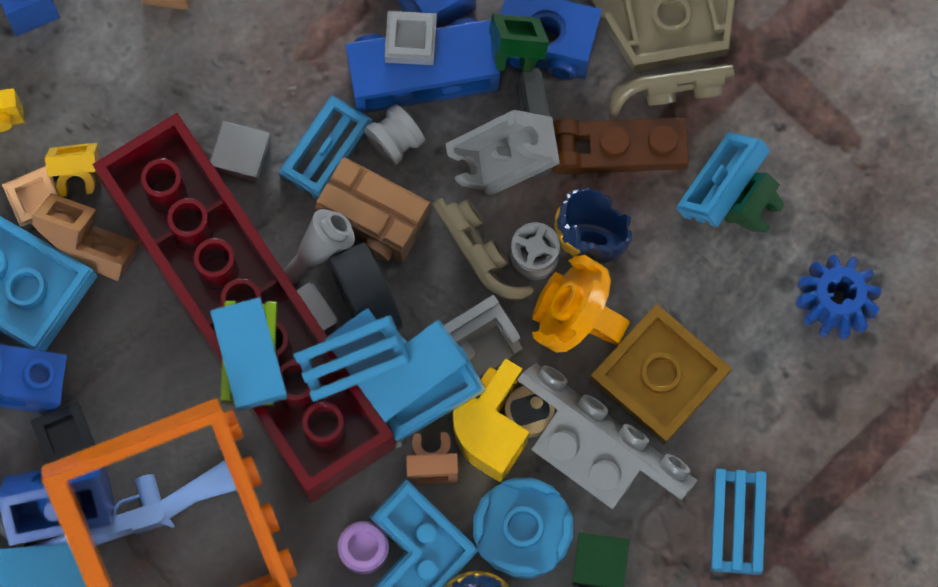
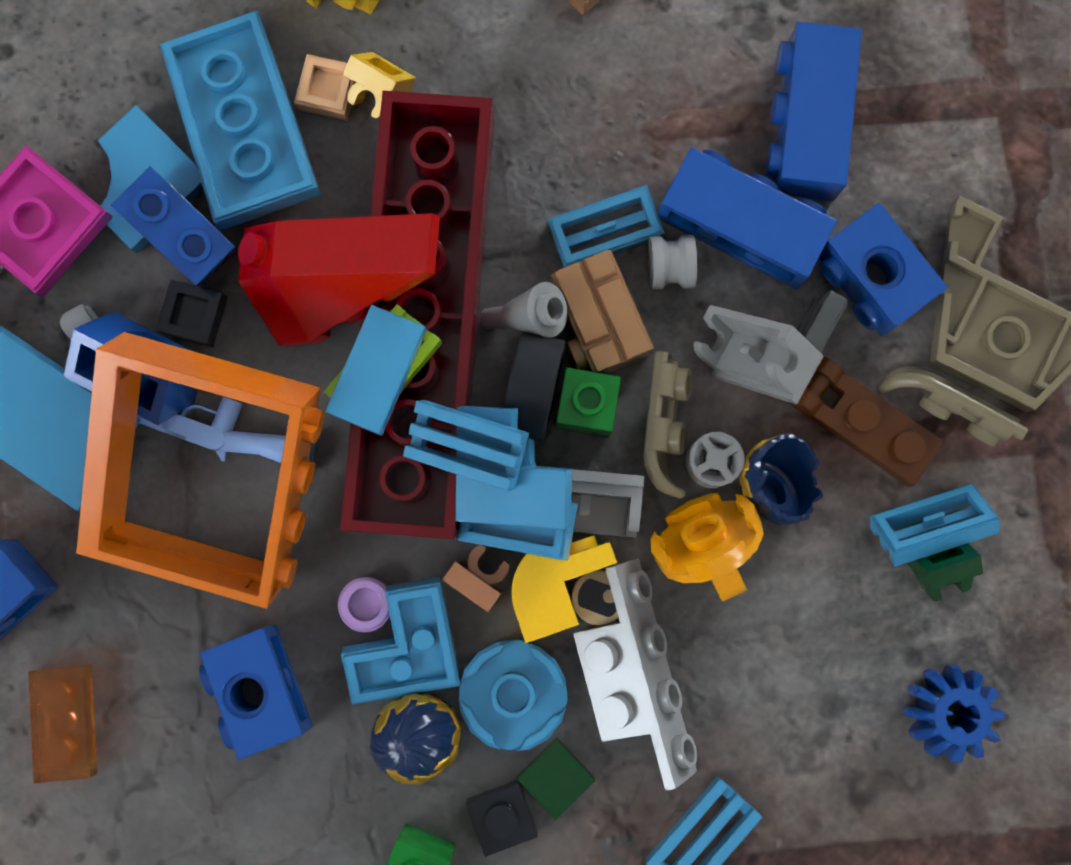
camera: 45 degrees right, 10 degrees up
medium nougat slope [31,193,139,281] -> none
light grey tile [210,121,271,183] -> none
light grey tile [297,282,339,337] -> none
light grey tile [385,11,437,66] -> none
dark green tile [489,14,549,72] -> none
pearl gold plate [590,303,732,445] -> none
none -> red wedge [238,213,440,347]
none -> green brick [556,367,621,438]

